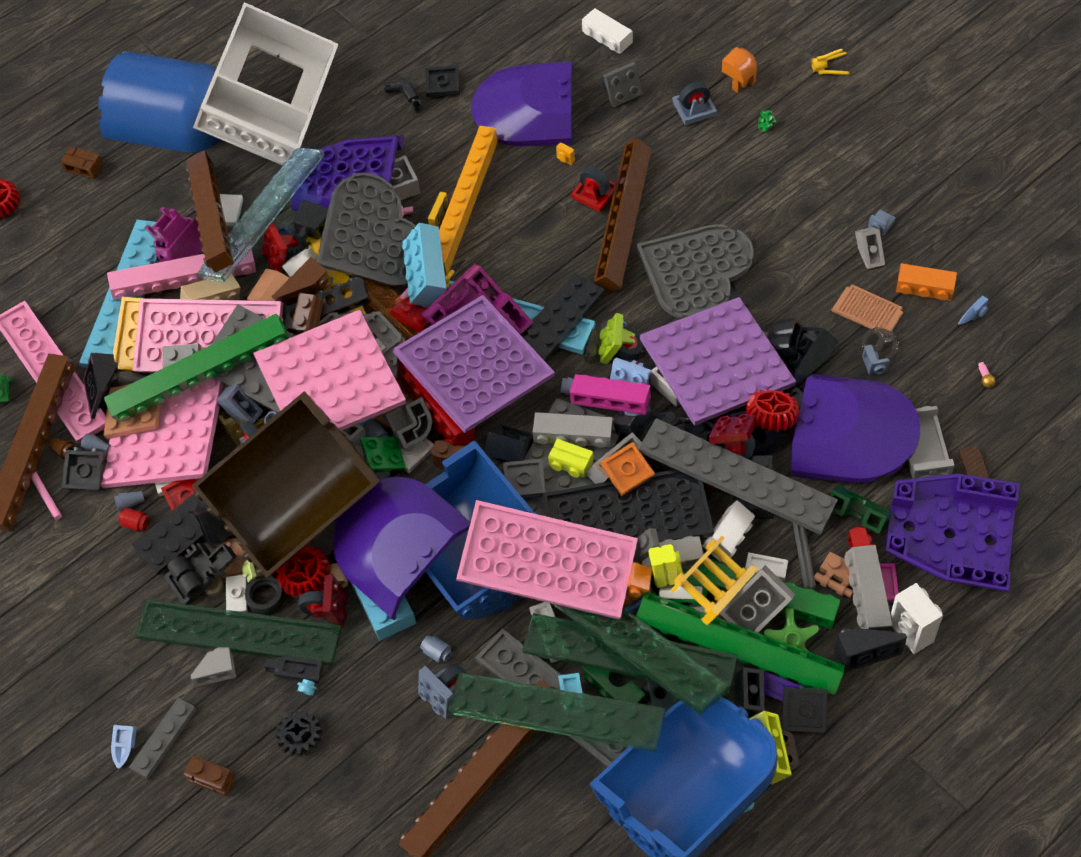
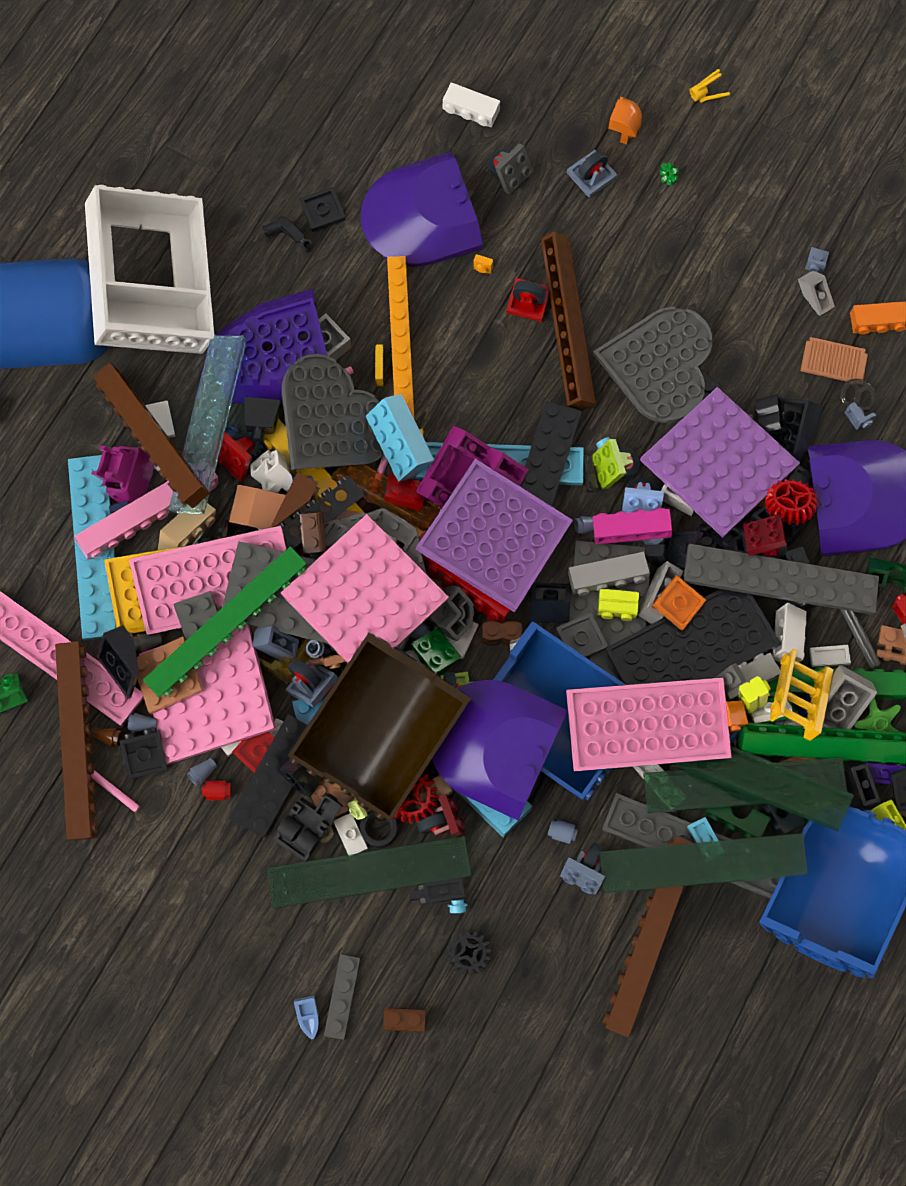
camera: 25 degrees left, 15 degrees up
light grey slope [191,647,236,687] -> none

